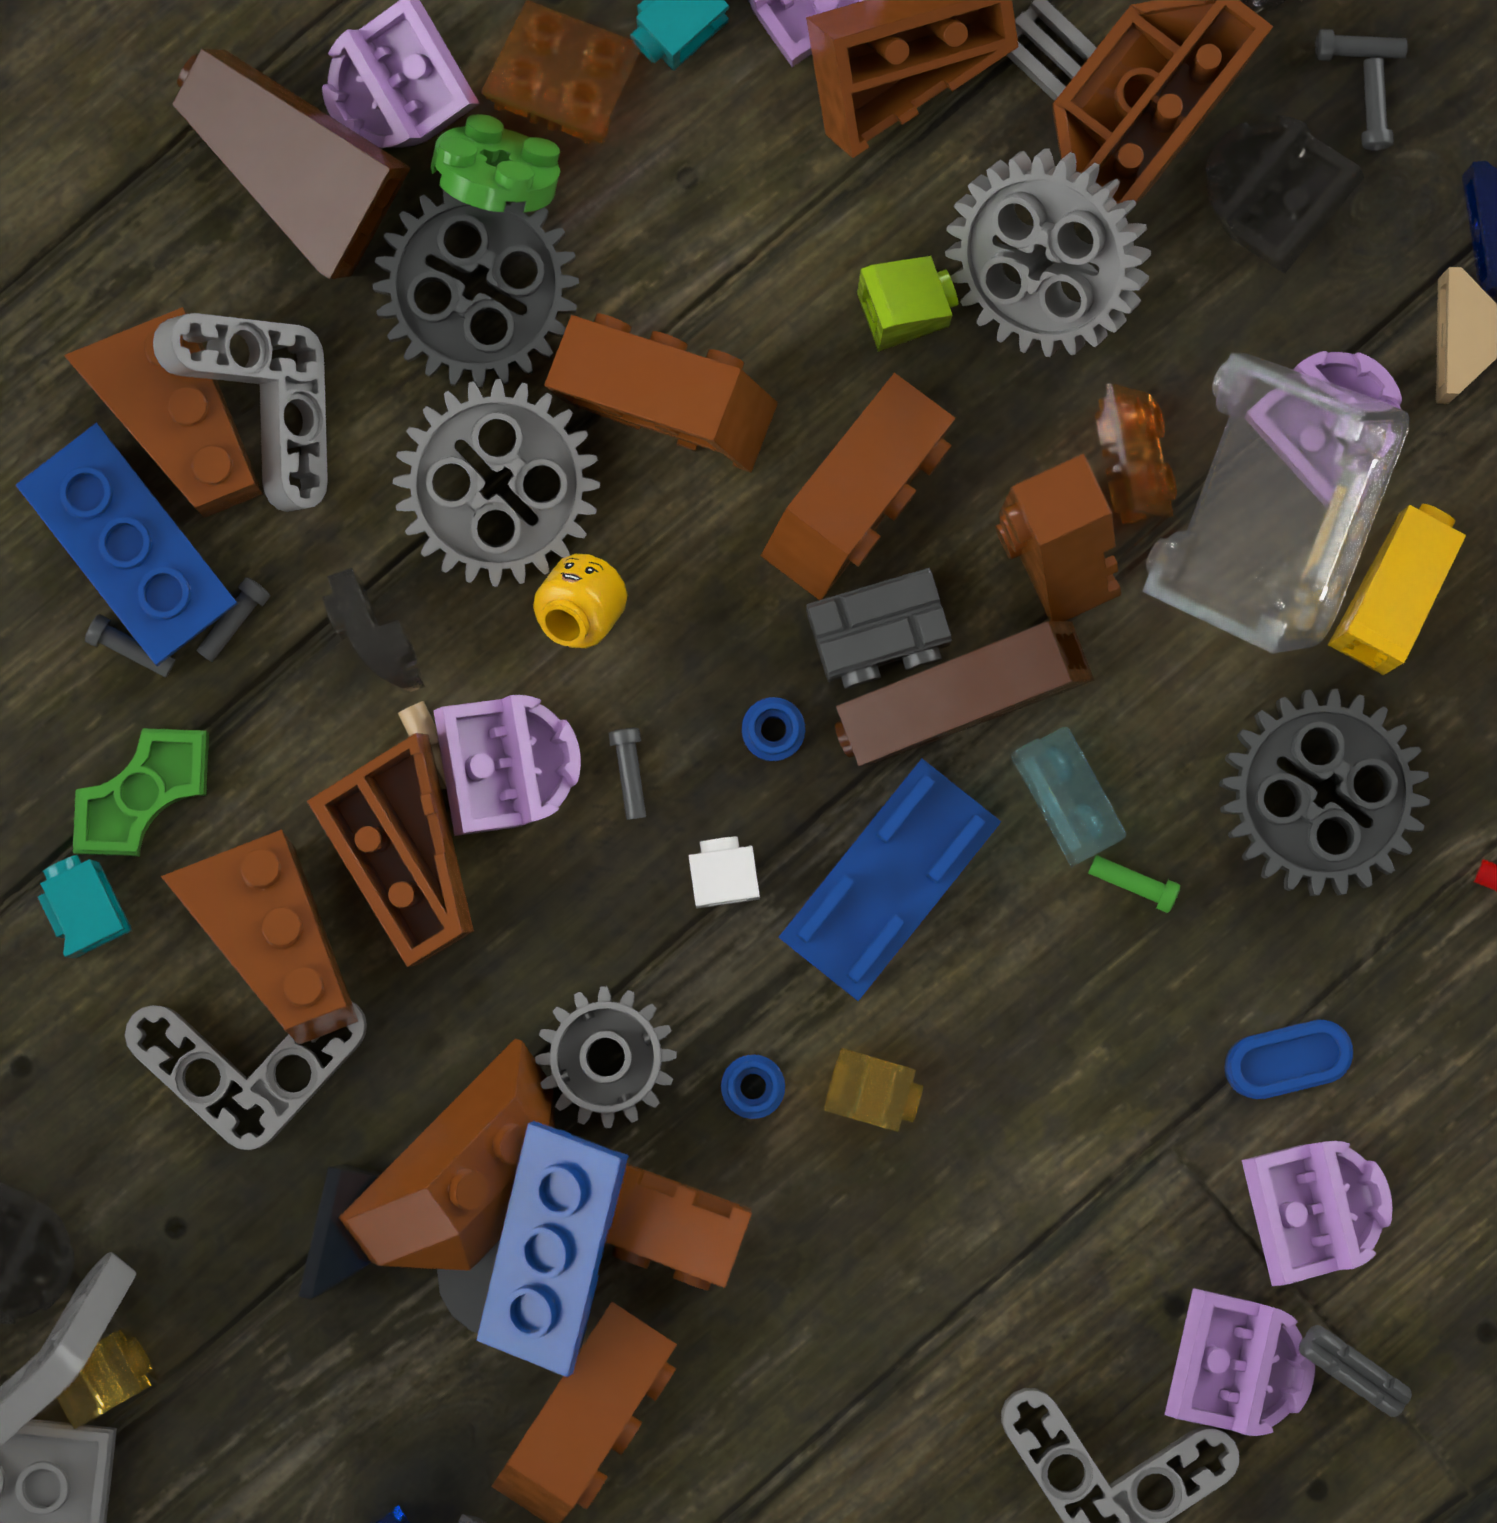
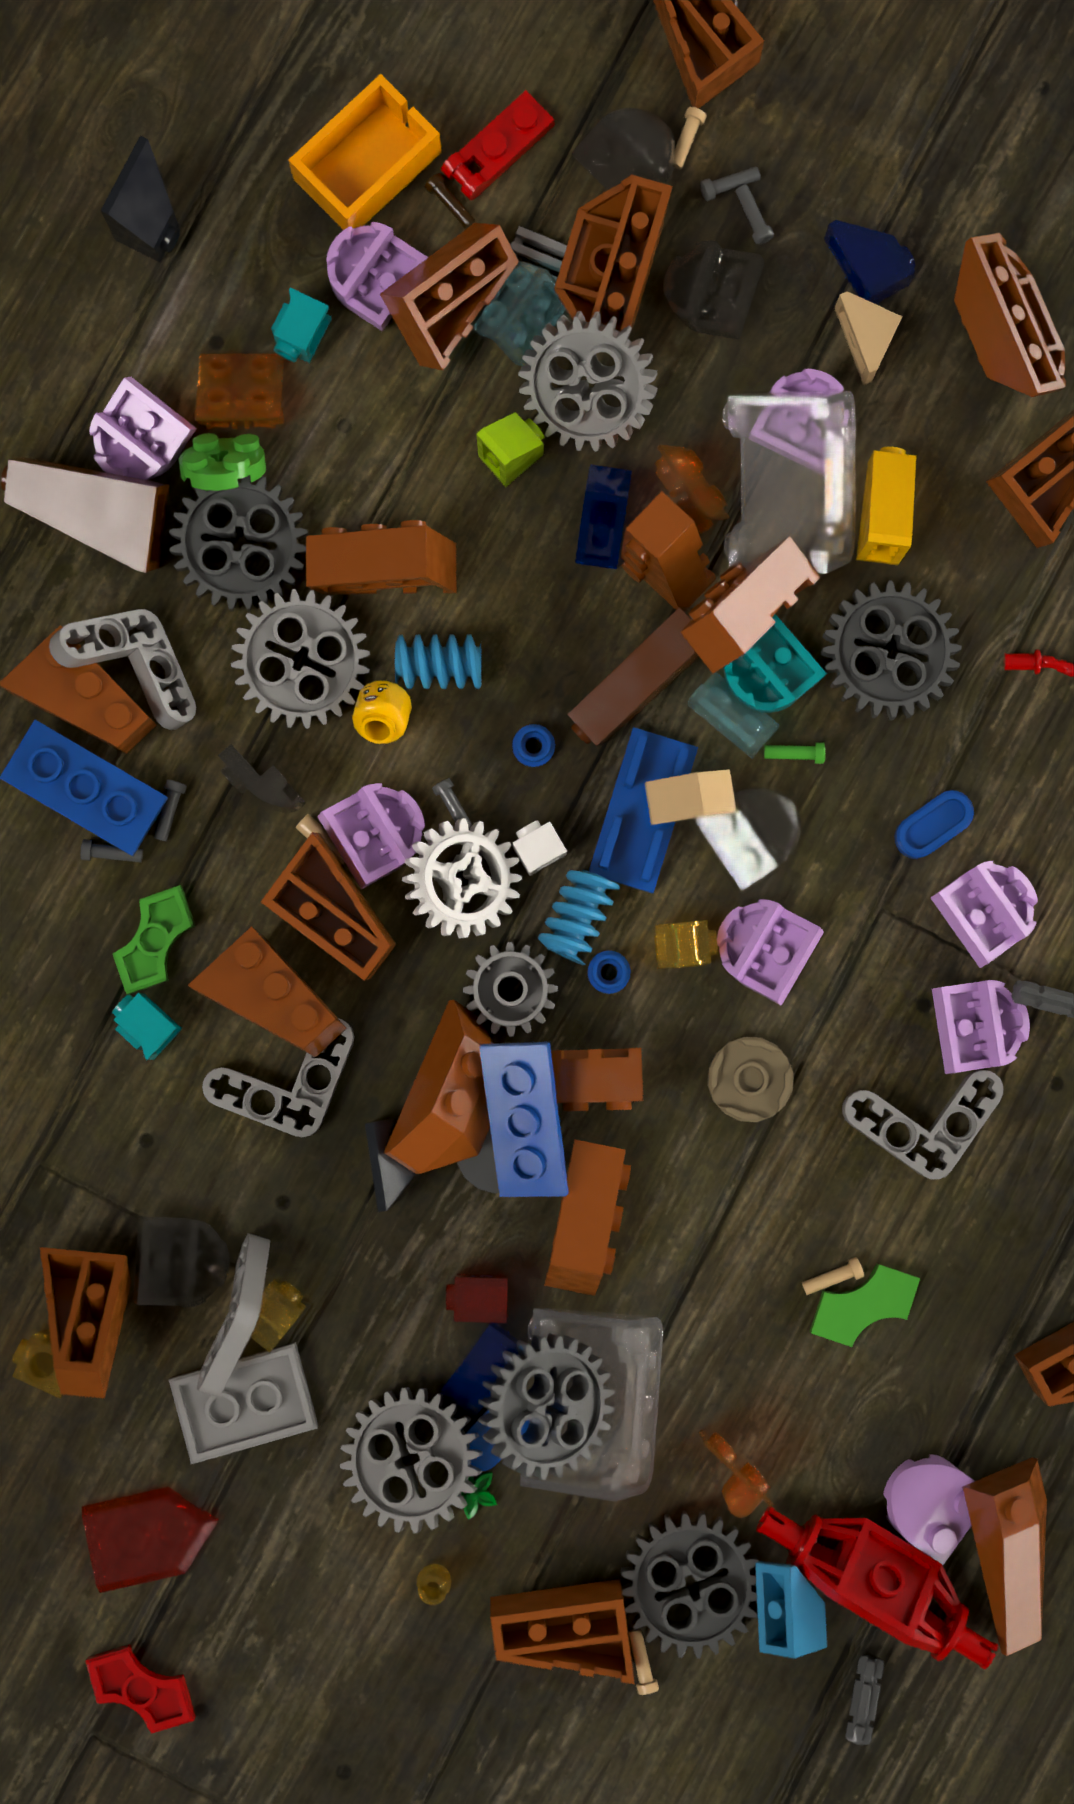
camera: 20 degrees left, 0 degrees up
dark orange wedge [761,372,956,600] -> none
dark grey brick [806,567,952,689] -> none
none -> dark azure piece [395,634,482,689]
none -> white gear [402,818,522,938]
none -> clear red brick [446,1274,508,1323]
none -> clear light blue bracket [473,261,566,367]
none -> dark azure piece [538,870,620,965]
none -> clear blue slope [575,464,632,570]
none -> tan slope [645,769,736,825]
none -> wedge [681,536,820,674]
none -> clear smoke slope [695,786,801,891]
none -> dark tan tile [707,1037,794,1122]
none -> lavender slope [717,899,824,1005]
none -> teal slope [724,614,827,713]

